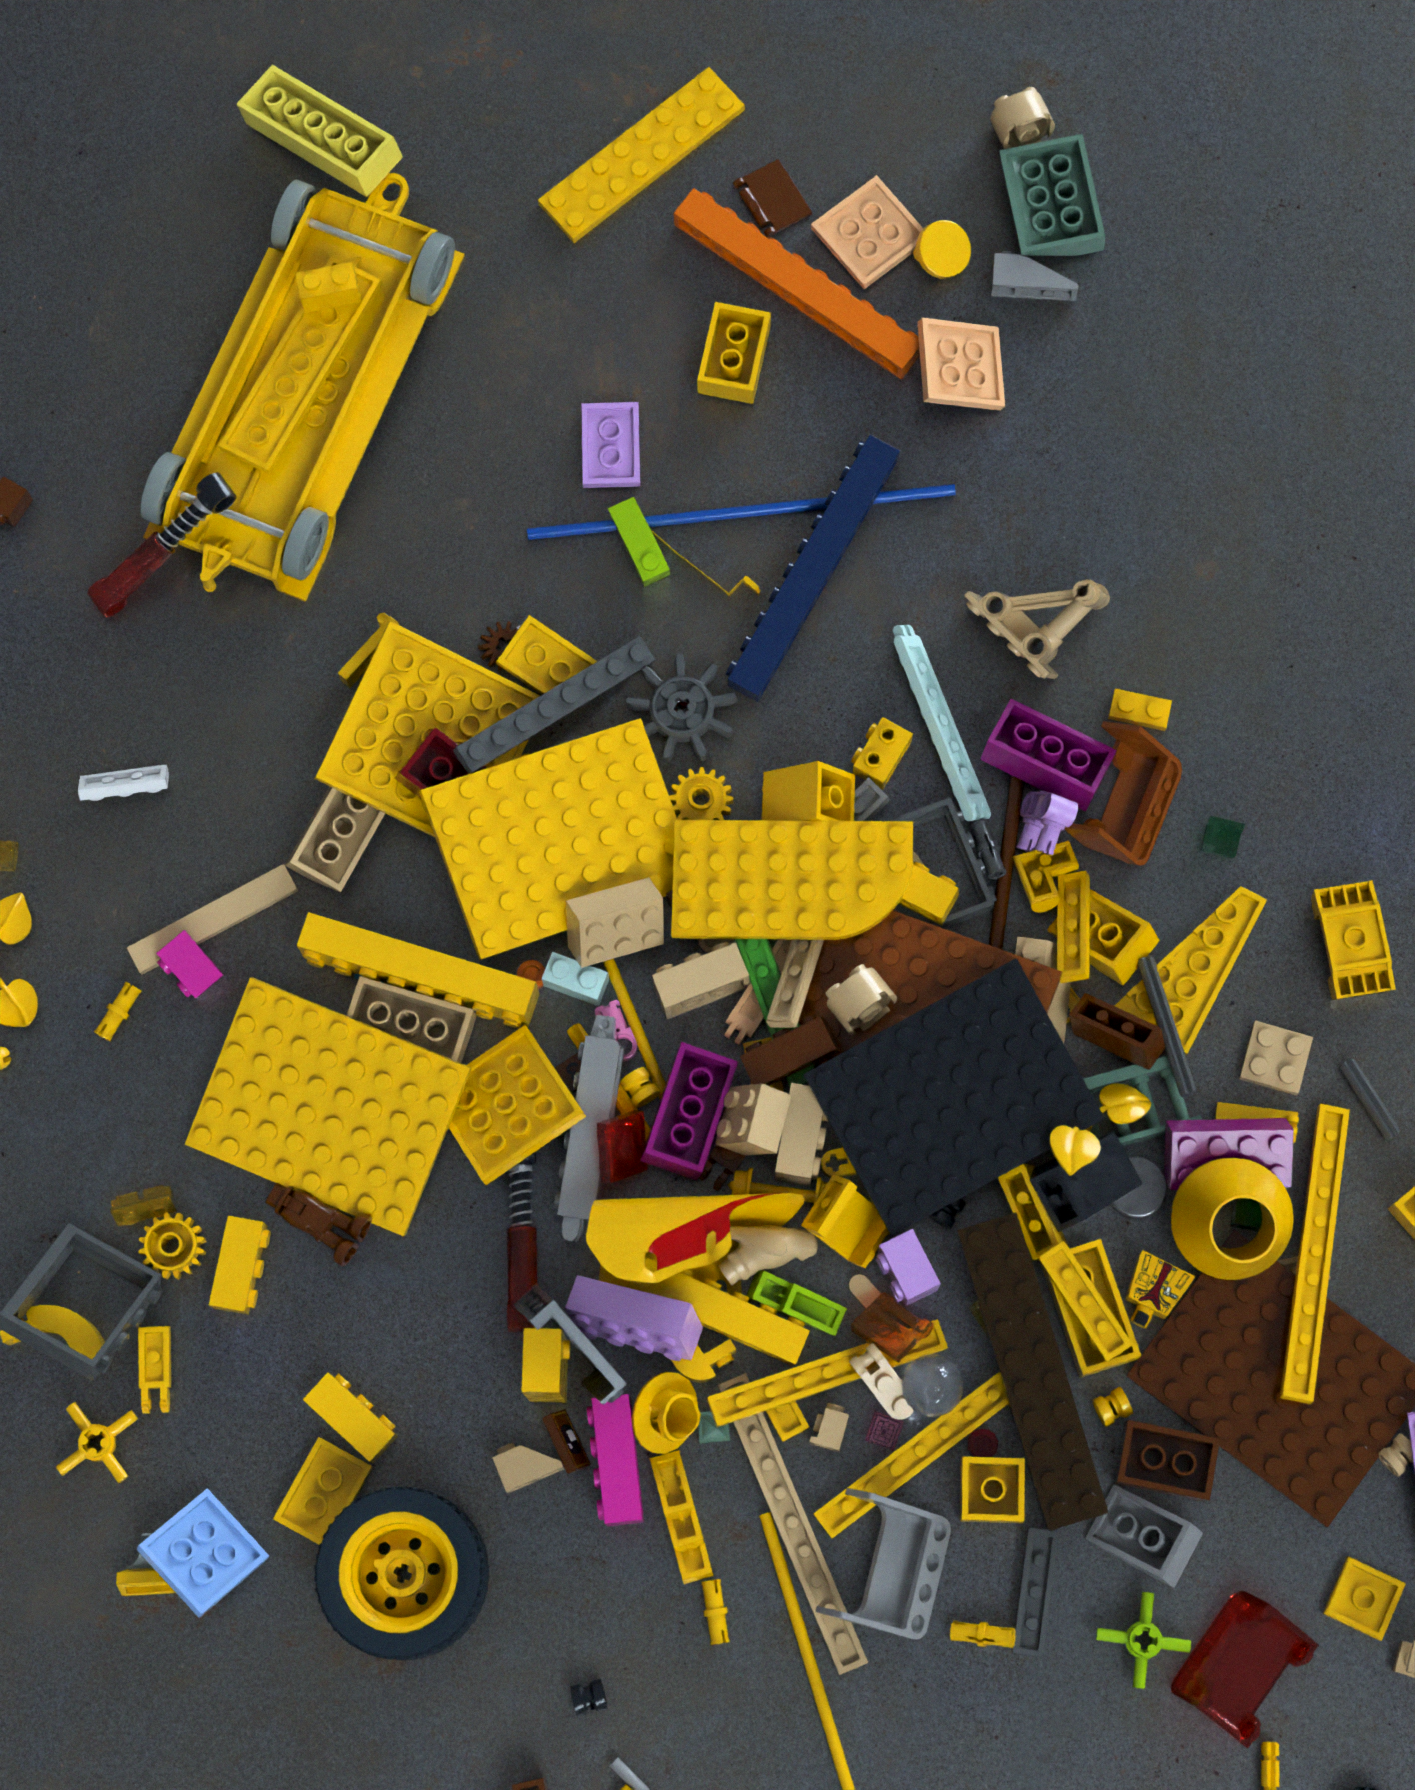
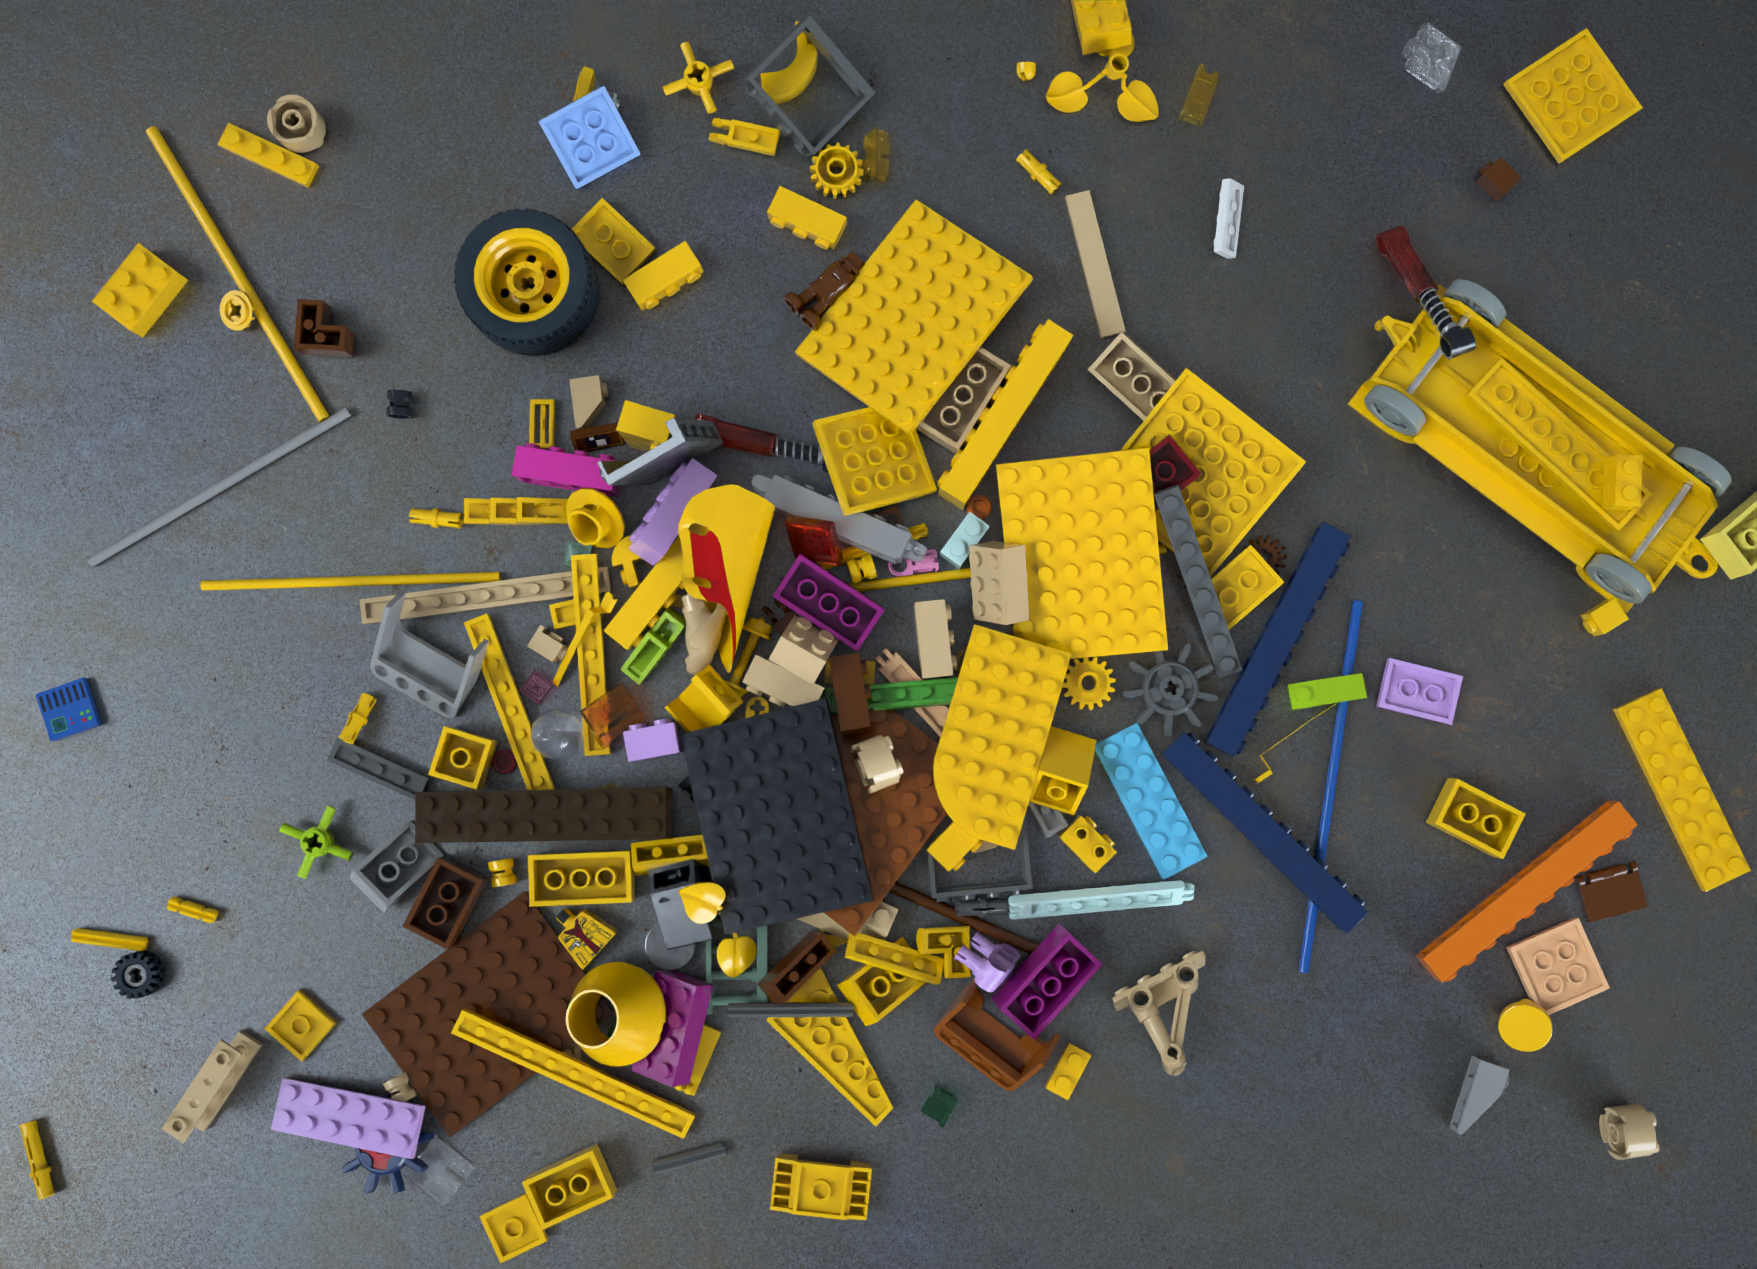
camera: 100 degrees right, 10 degrees up
dark pink brick [156,930,224,999] -> none
yellow hinge [338,613,399,688] -> none
tan tile [766,939,824,1028] -> none
tan piece [849,1274,884,1311] -> none
tan plate [849,1343,916,1420] -> none
light nougat plate [917,318,1005,411] -> none
sand green slope [999,134,1106,256] -> none
yellow plate [1038,1241,1133,1362] -> none
clear red windscreen [1171,1591,1319,1749] -> none
tan plate [1239,1021,1313,1096] -> none
none -> yellow tile [529,399,556,450]
none -> yellow piece [553,591,617,687]
none -> medium azure plate [1095,723,1208,880]
none -> dark blue brick [1203,522,1351,757]
none -> yellow brick [1580,598,1629,636]

